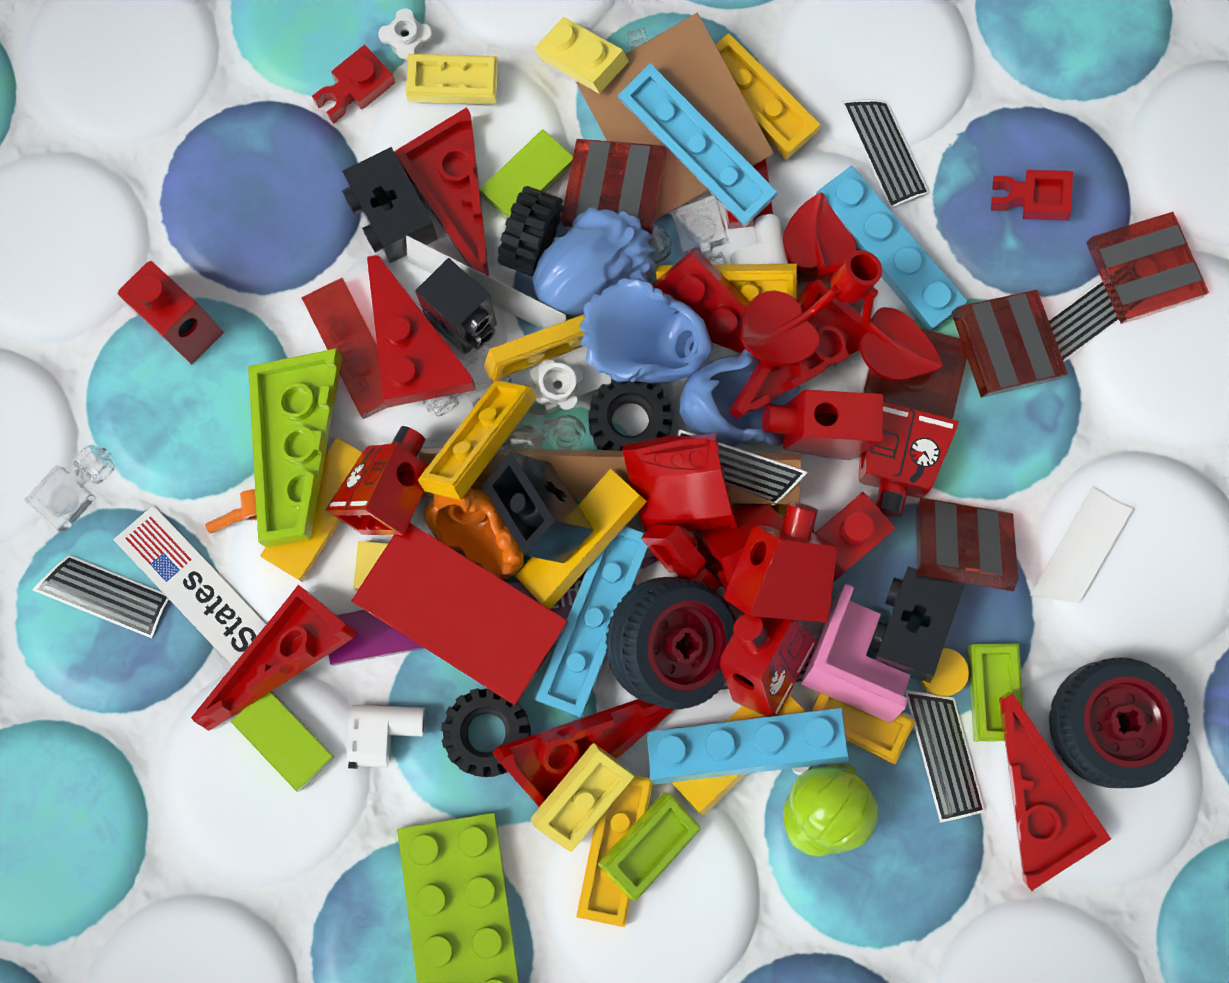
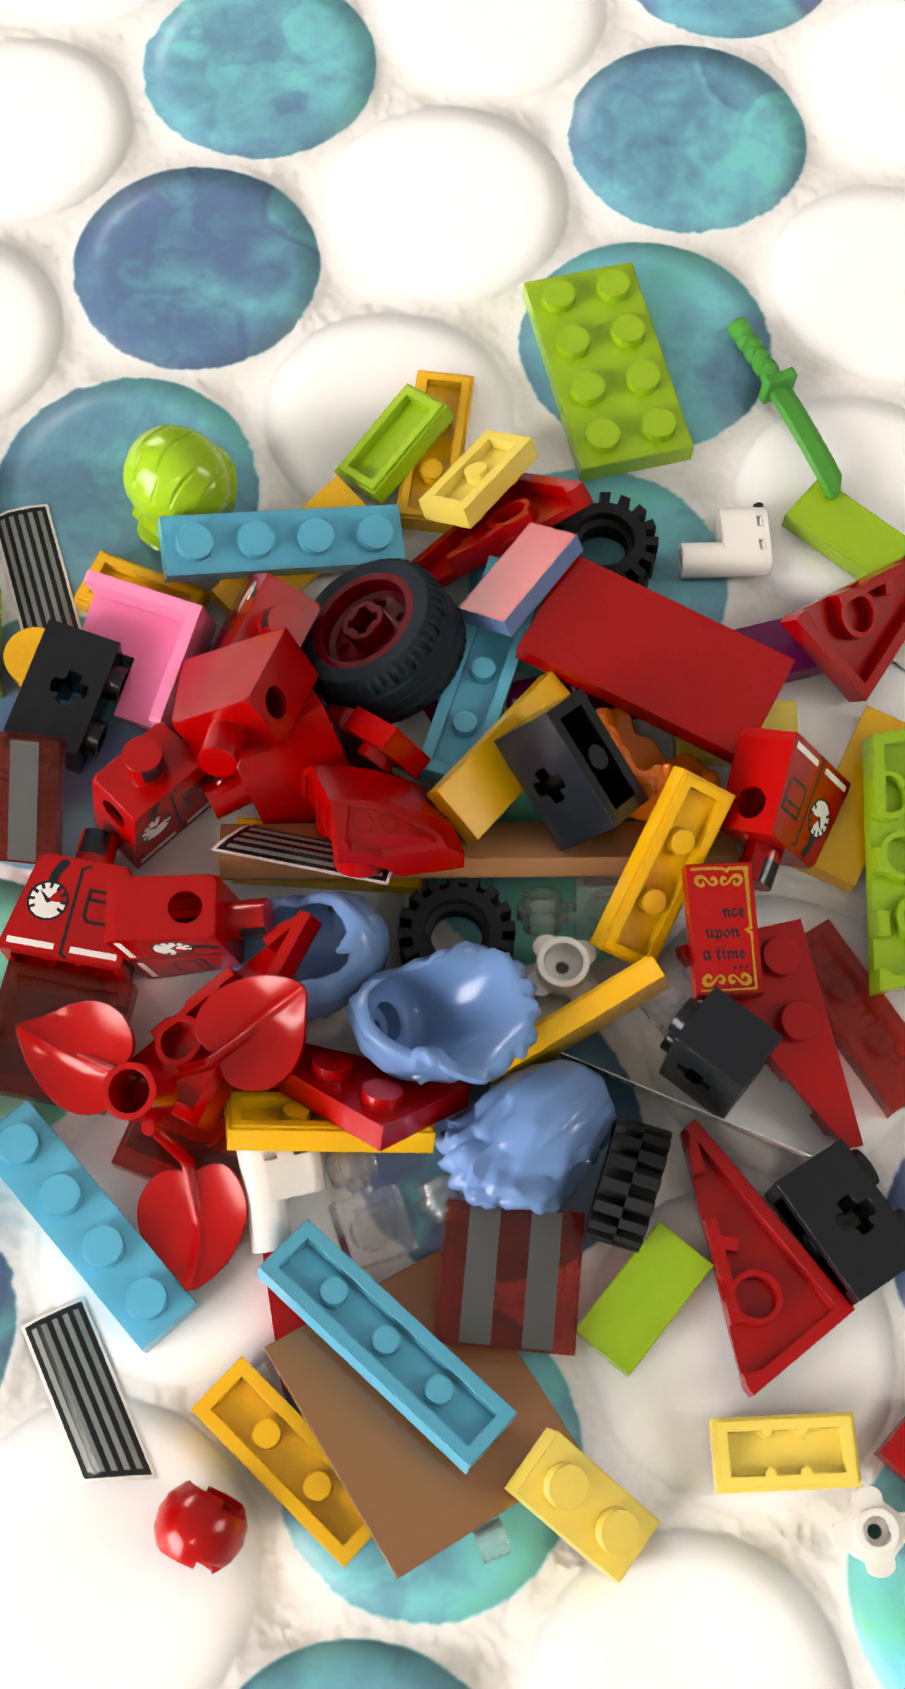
camera: 175 degrees right, 10 degrees down
none -> red piece [154,1480,248,1574]
none -> tile [458,522,584,637]
none -> red tile [681,862,764,1000]
none -> bright green sword [727,317,842,500]

